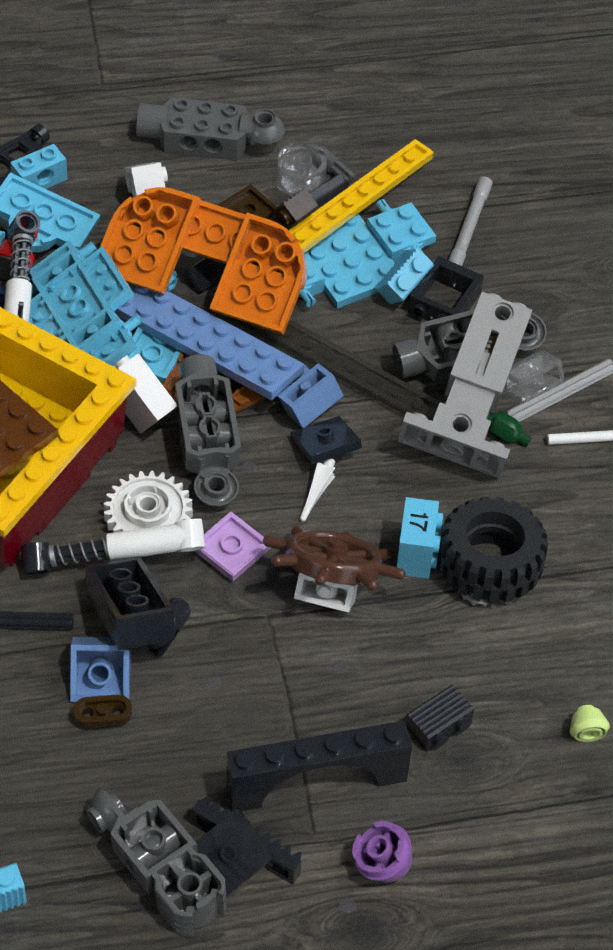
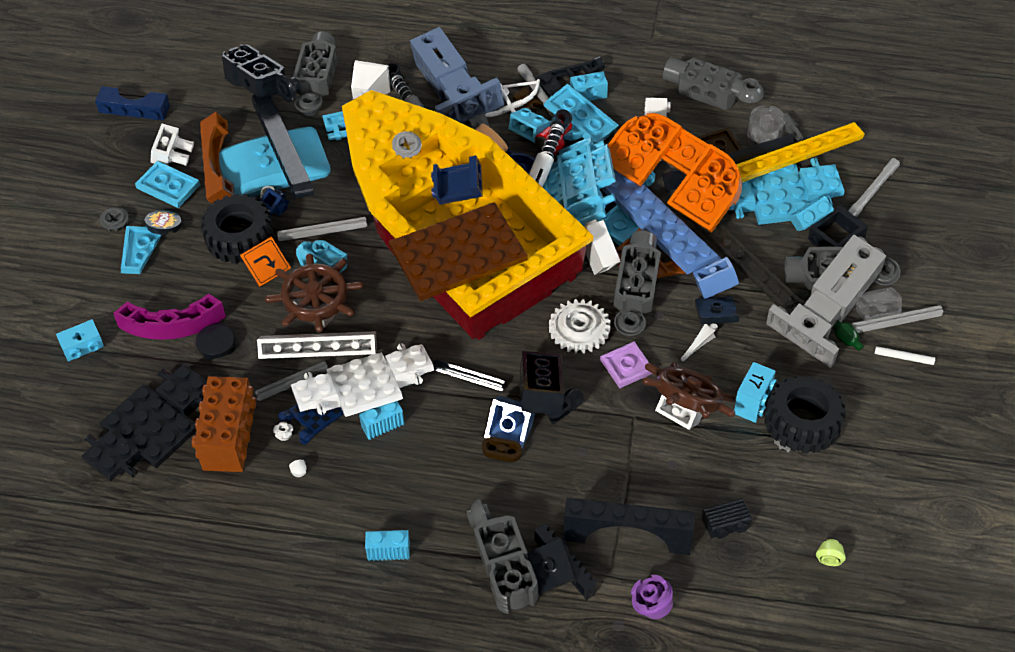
camera: 25 degrees right, 0 degrees up
piece [21,519,206,575] -> none
brick [266,188,319,231] -> none

